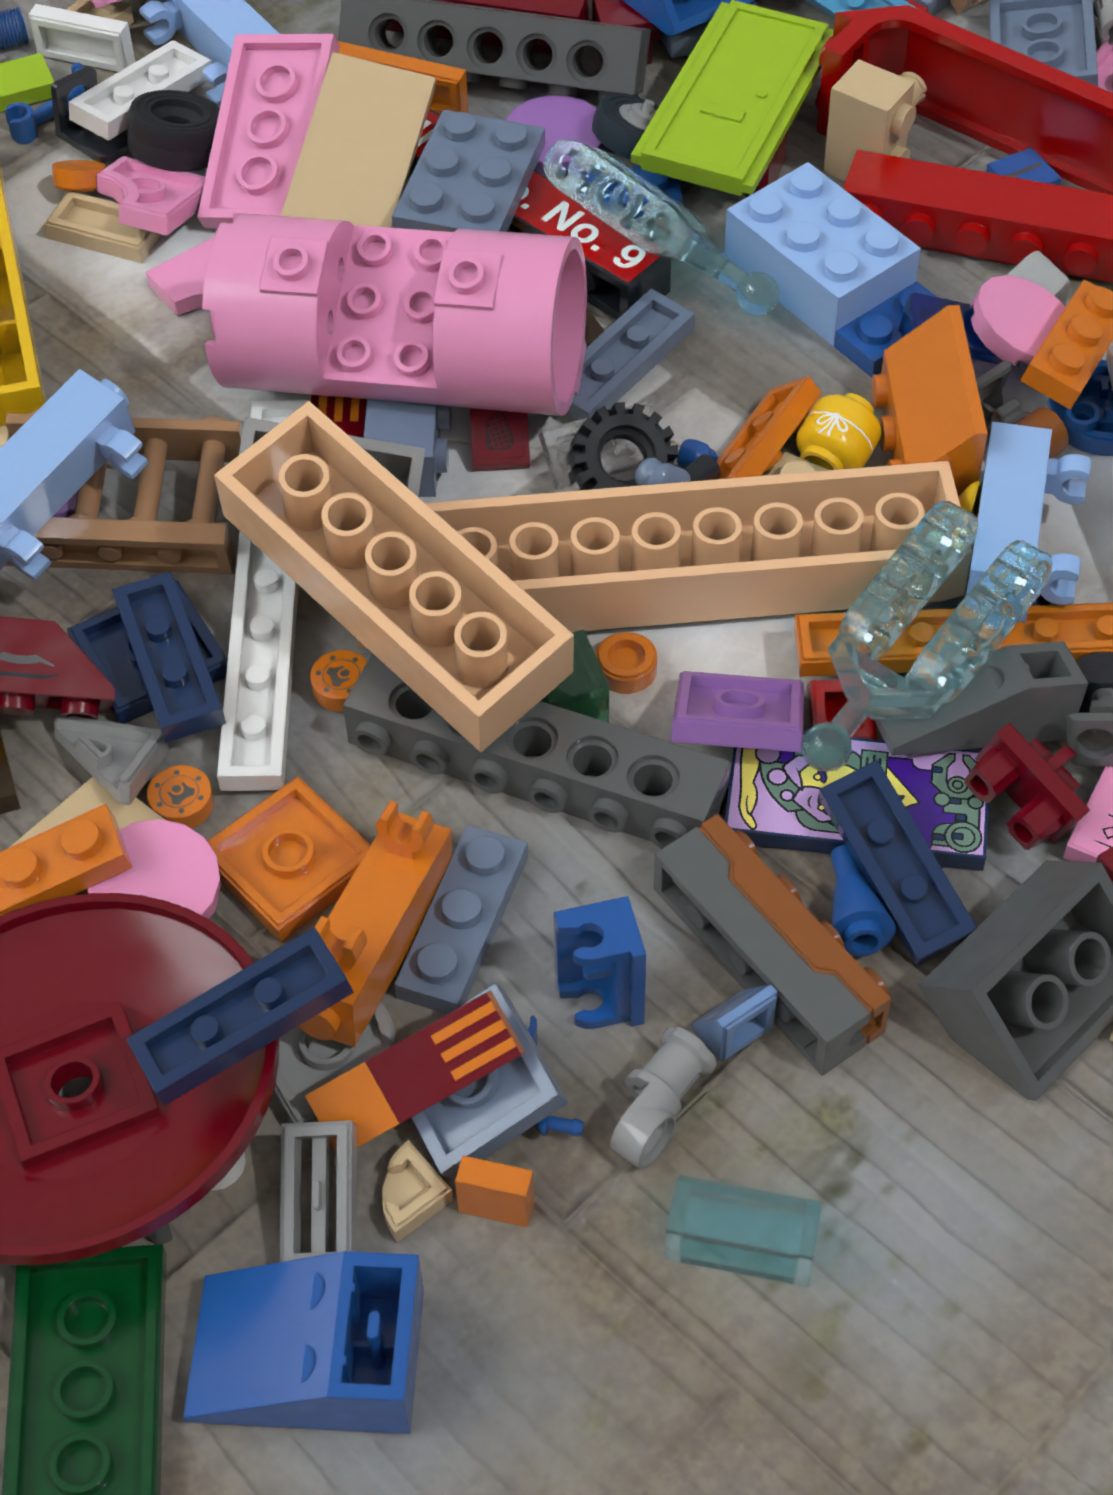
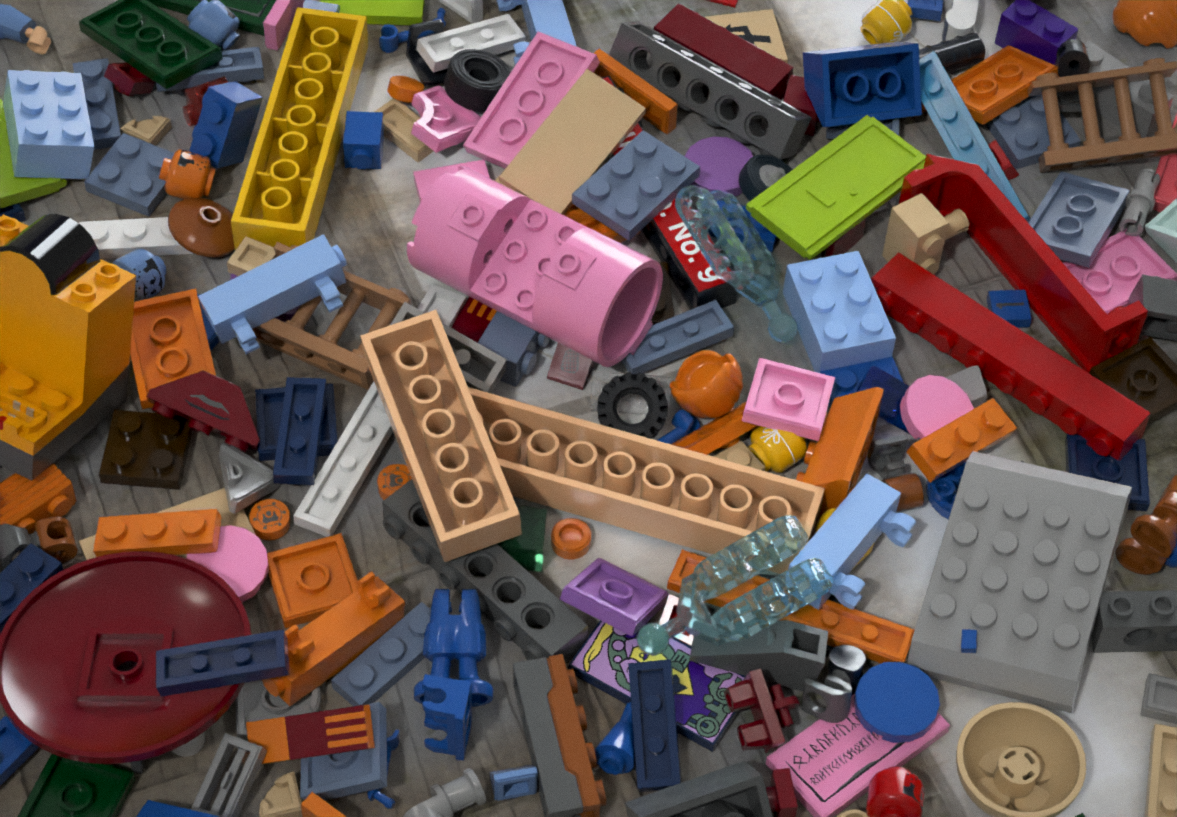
camera: 20 degrees right, 0 degrees up
sand blue arm [635,454,721,486] -> none
none -> blue brick [343,111,384,169]
none -> blue piece [414,589,494,707]
none -> orange piece [669,350,743,418]
none -> bright pink tile [742,358,835,441]

